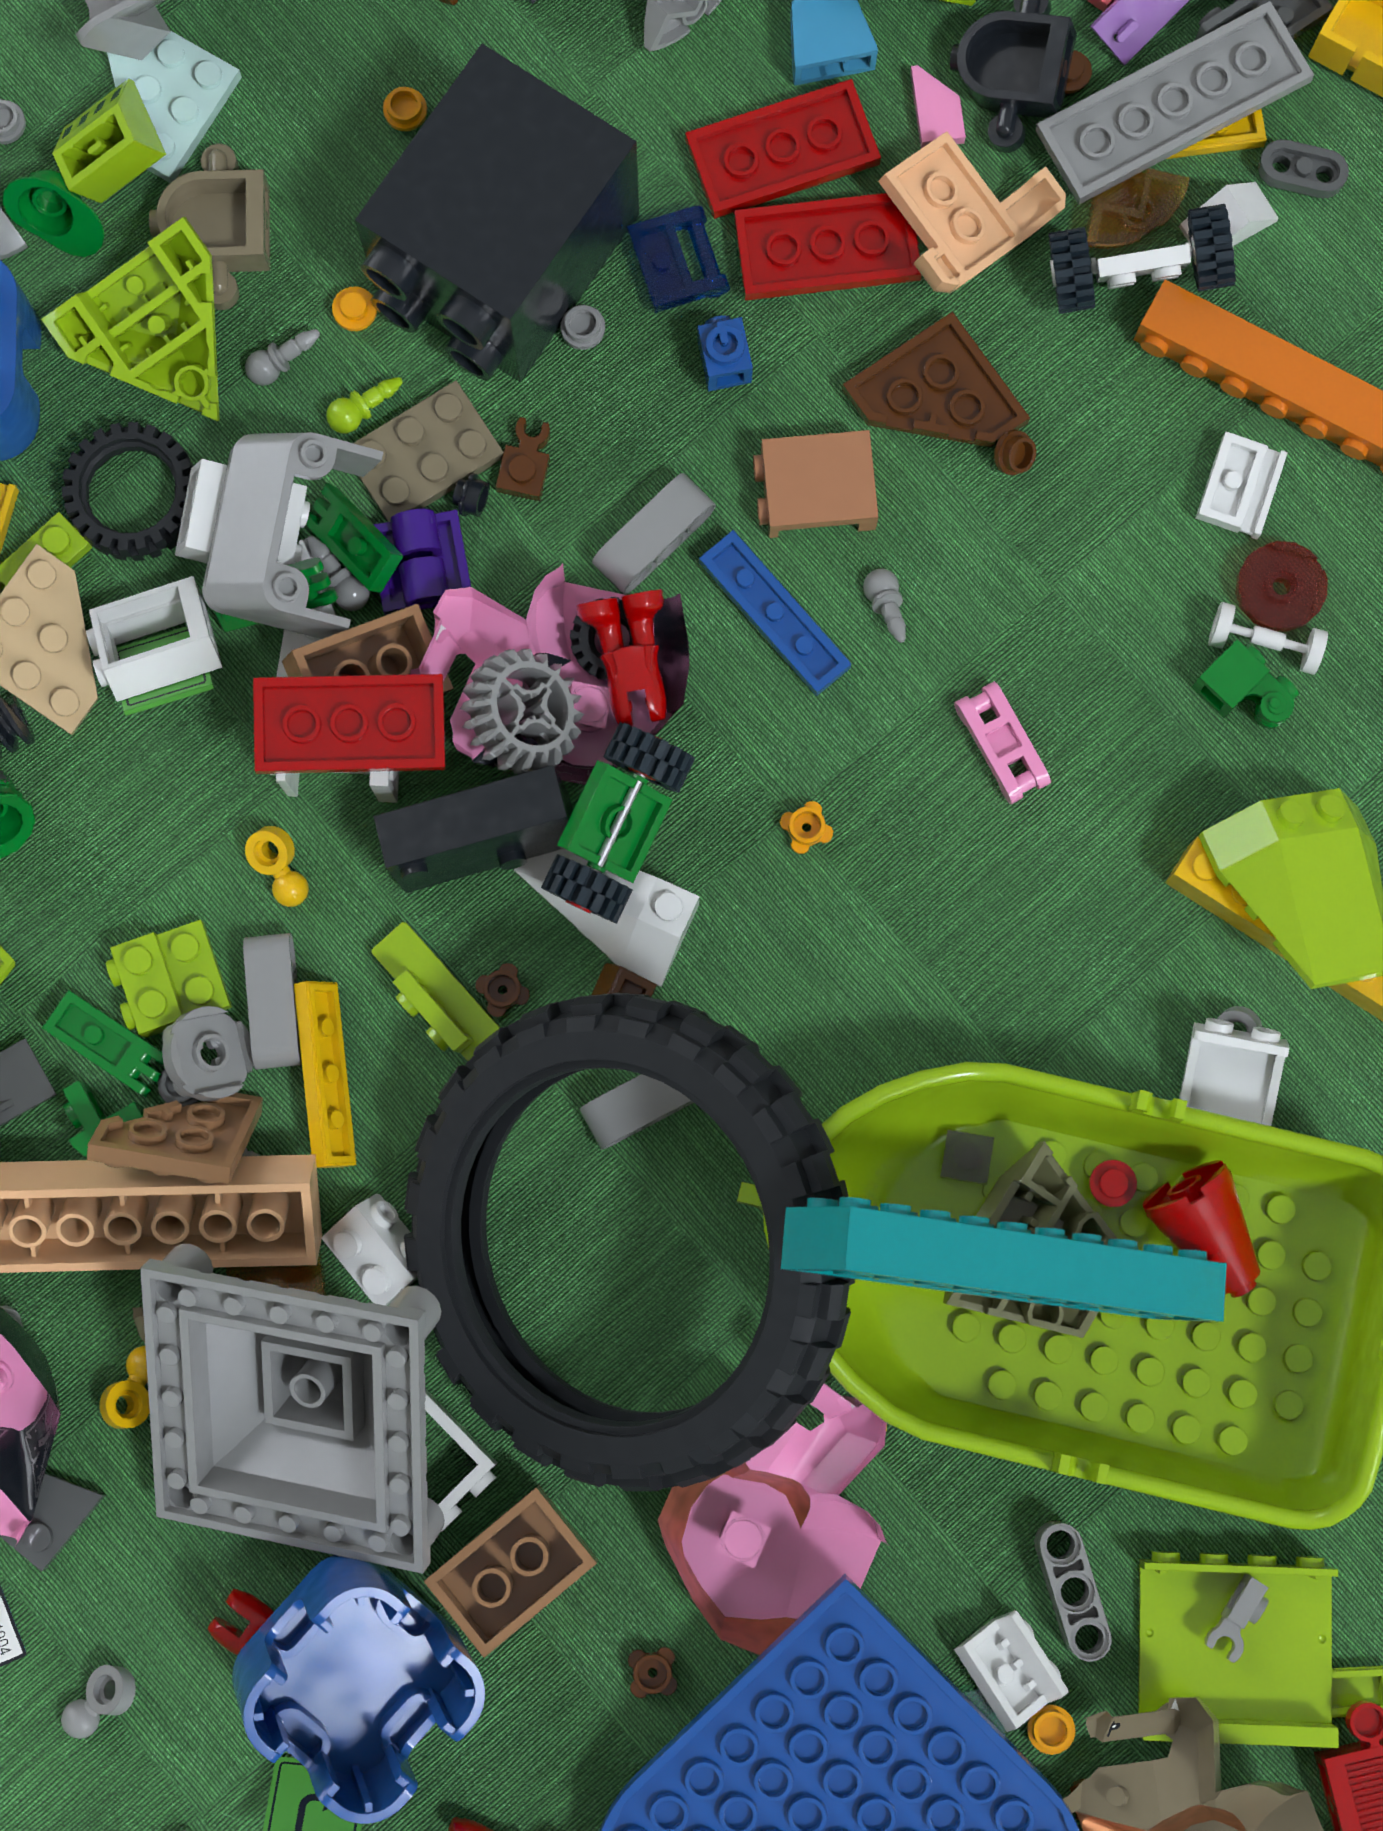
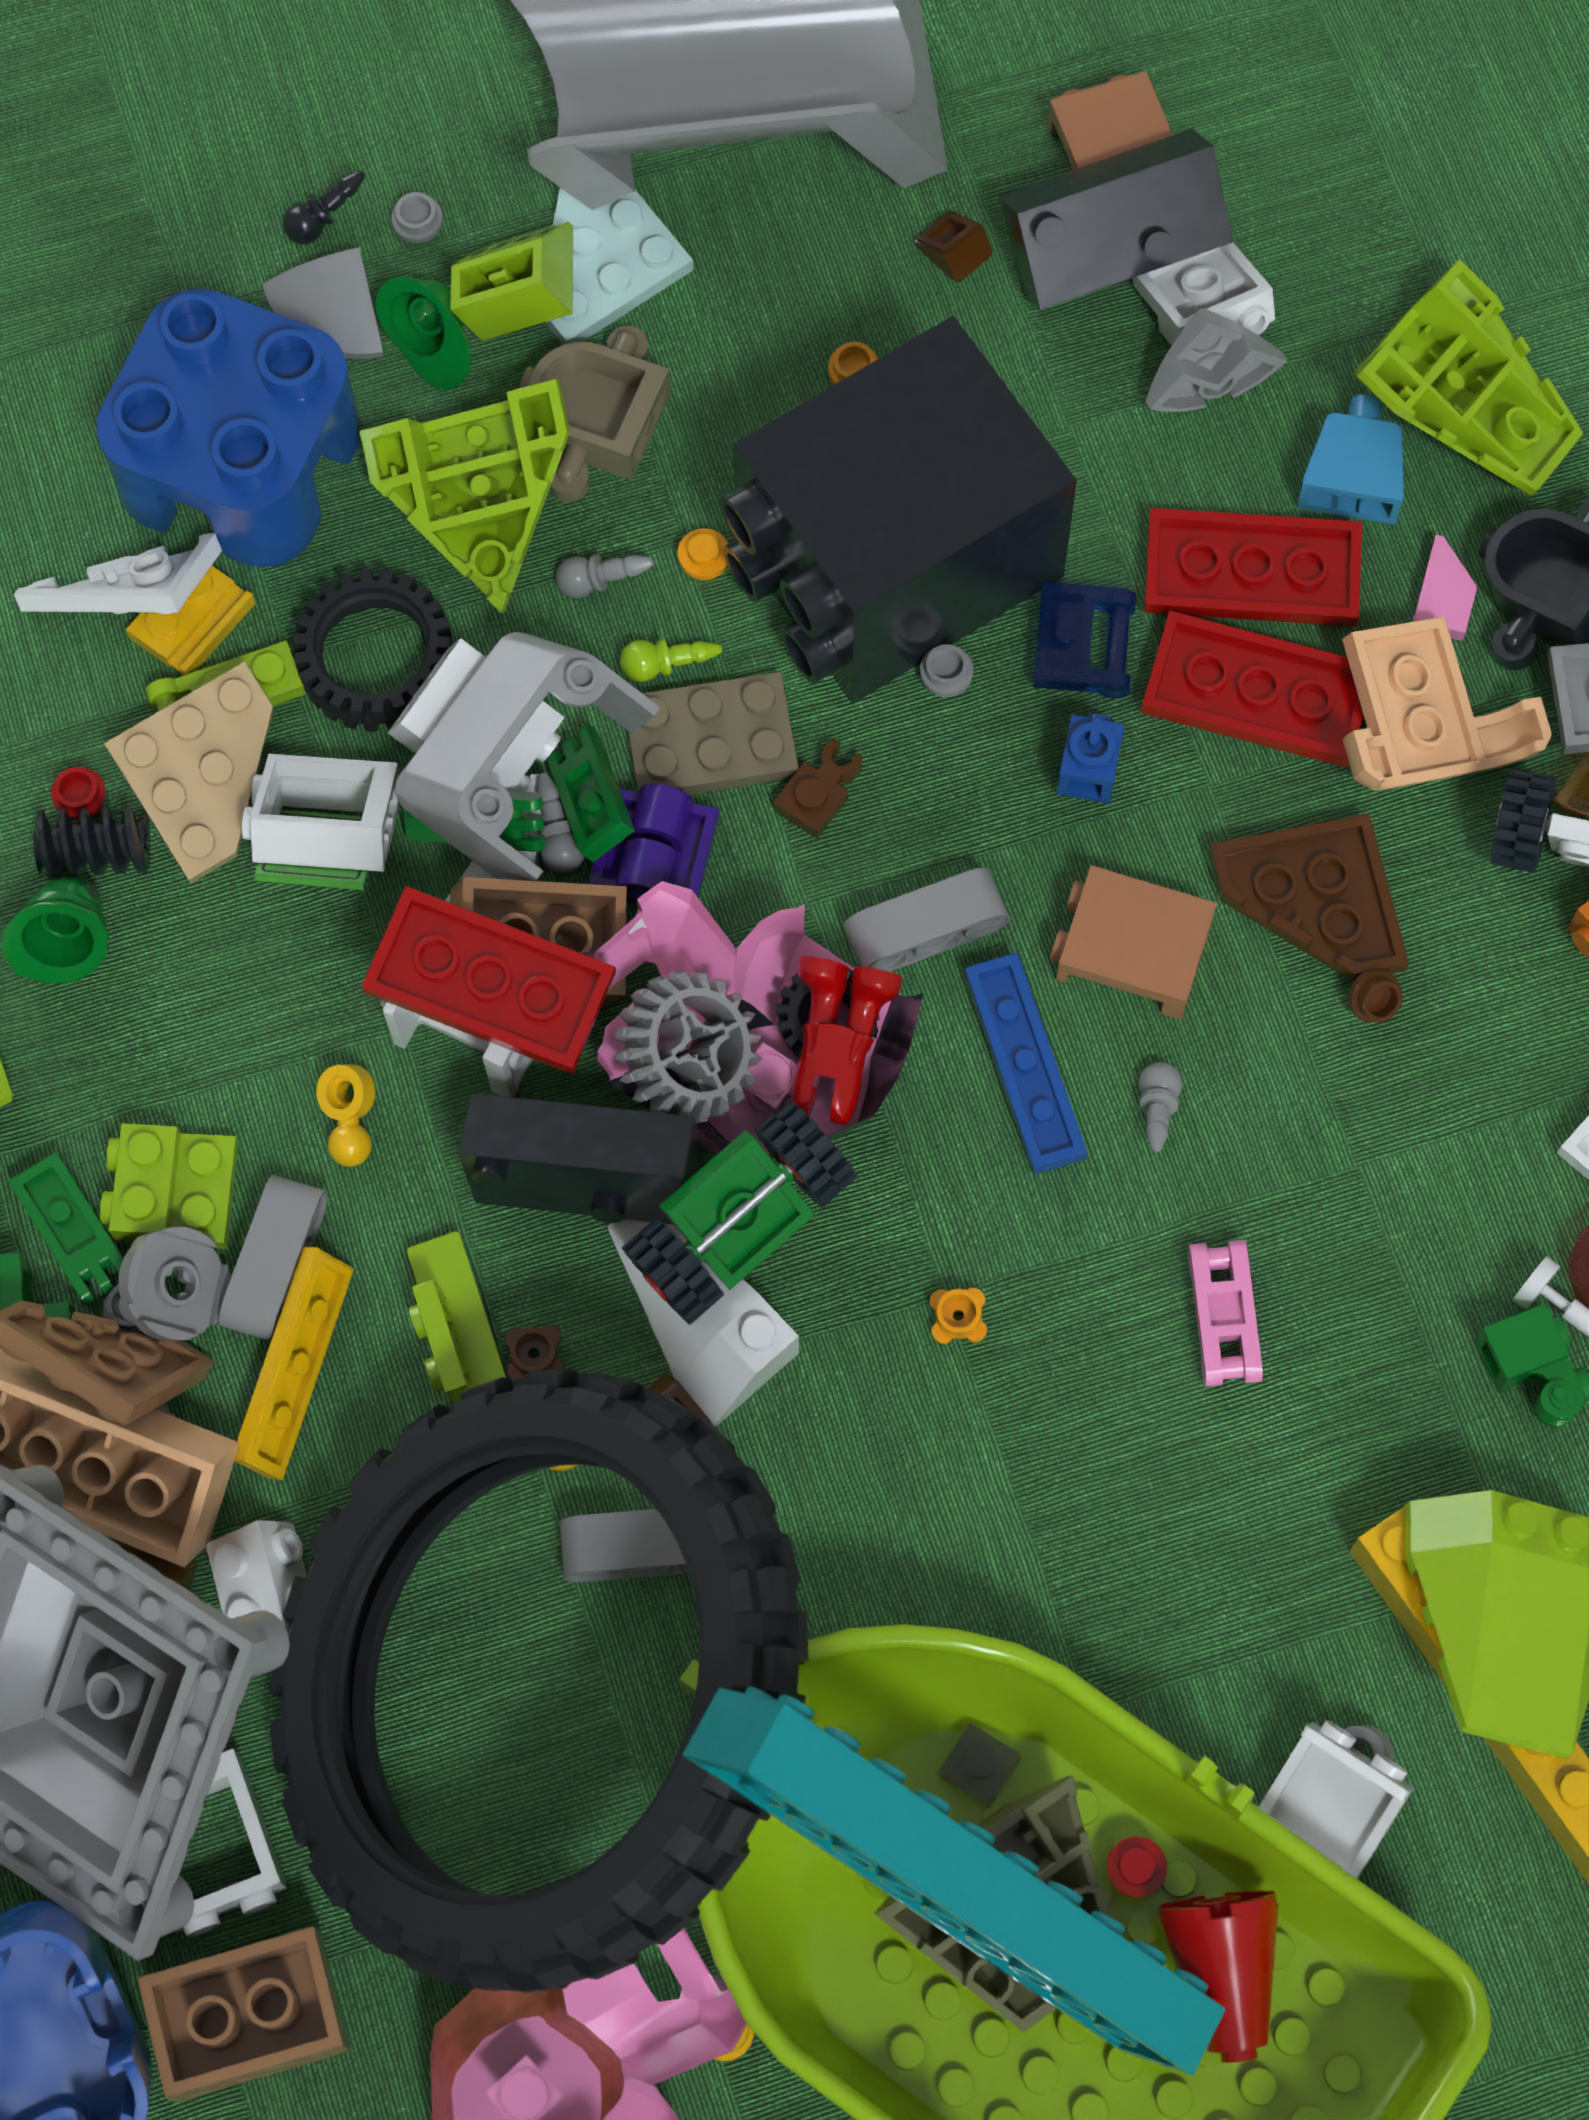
camera: 25 degrees right, 10 degrees down
black plate [453,473,490,517] -> none

